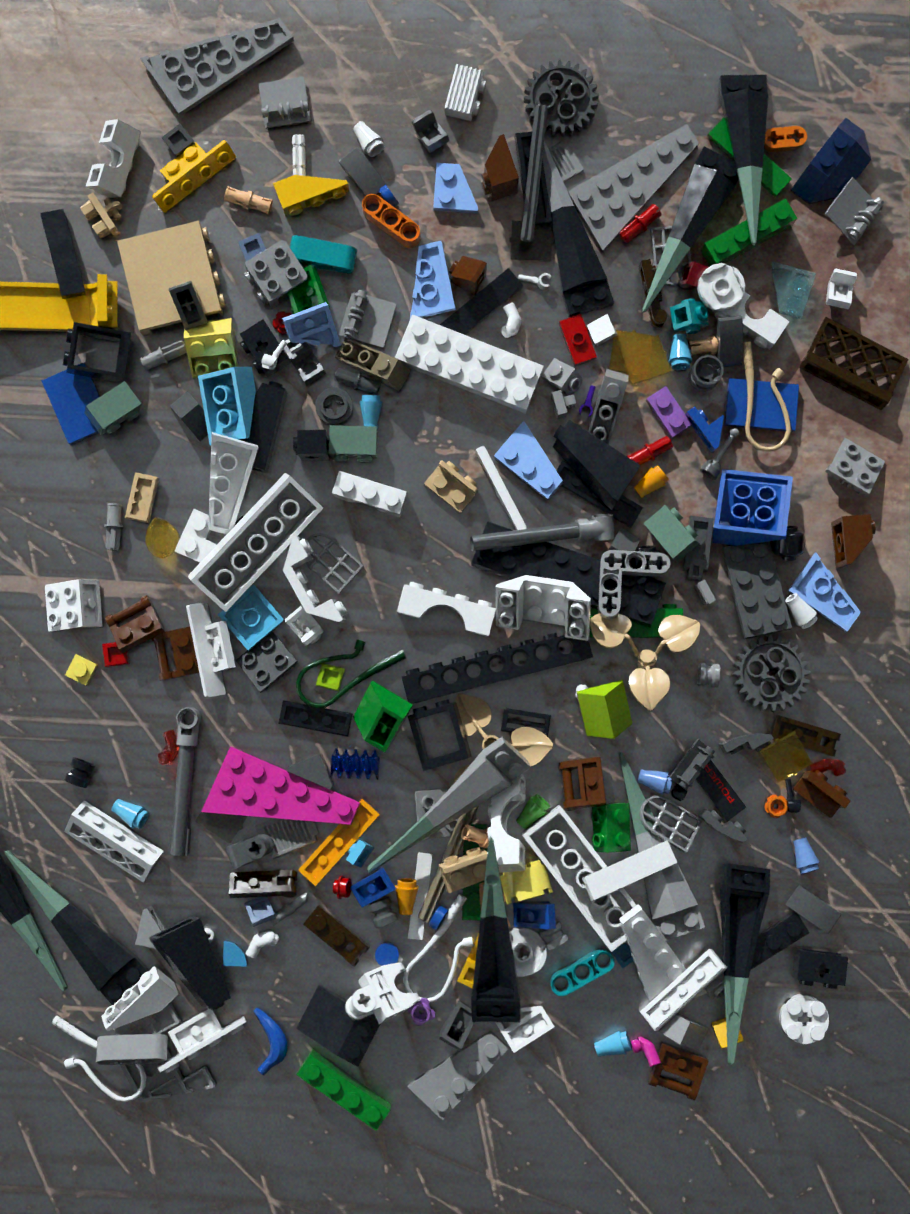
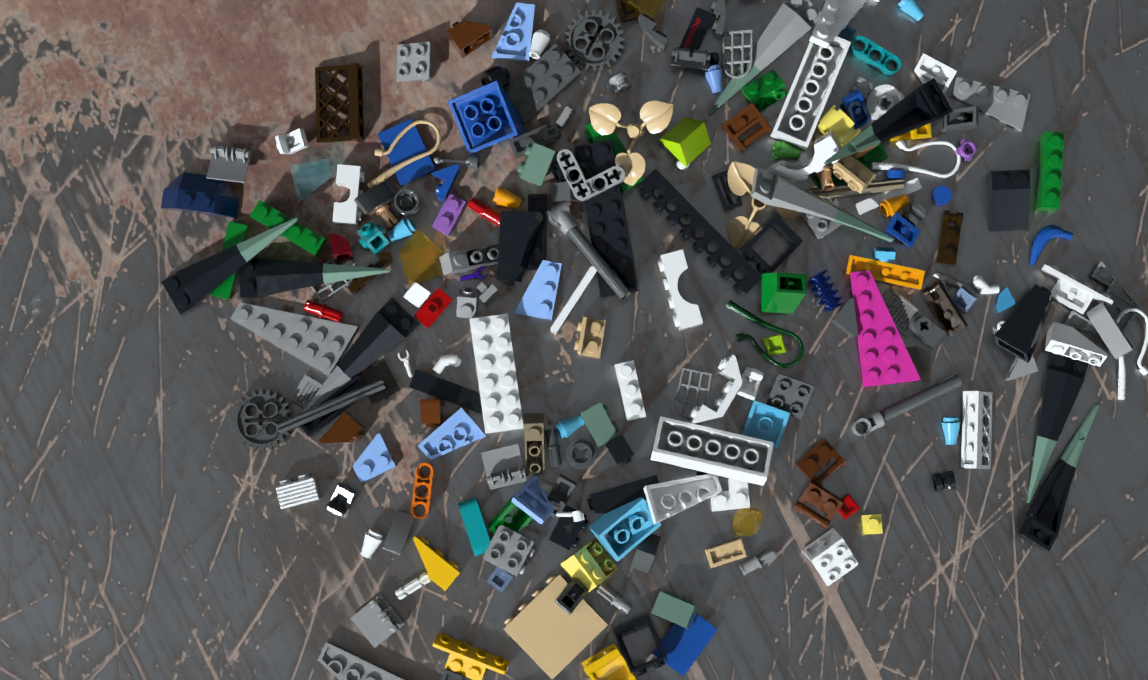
camera: 120 degrees left, 0 degrees up
clear red arm [157,729,179,765] -> none
white bracket [186,603,236,698] -> none
light nougat pin [224,186,273,214] -> none
red plate [273,311,292,334] -> none
black tile [278,700,353,737] -> none
red plate [333,876,352,899] -> none
white piece [345,962,420,1024] -> none
blue tile [379,184,399,207] -> none
white slope [496,575,591,641] -> none
white tile [582,840,677,901] -> none
white tile [697,263,745,312] -> none
orange beam [764,126,807,152] -> none

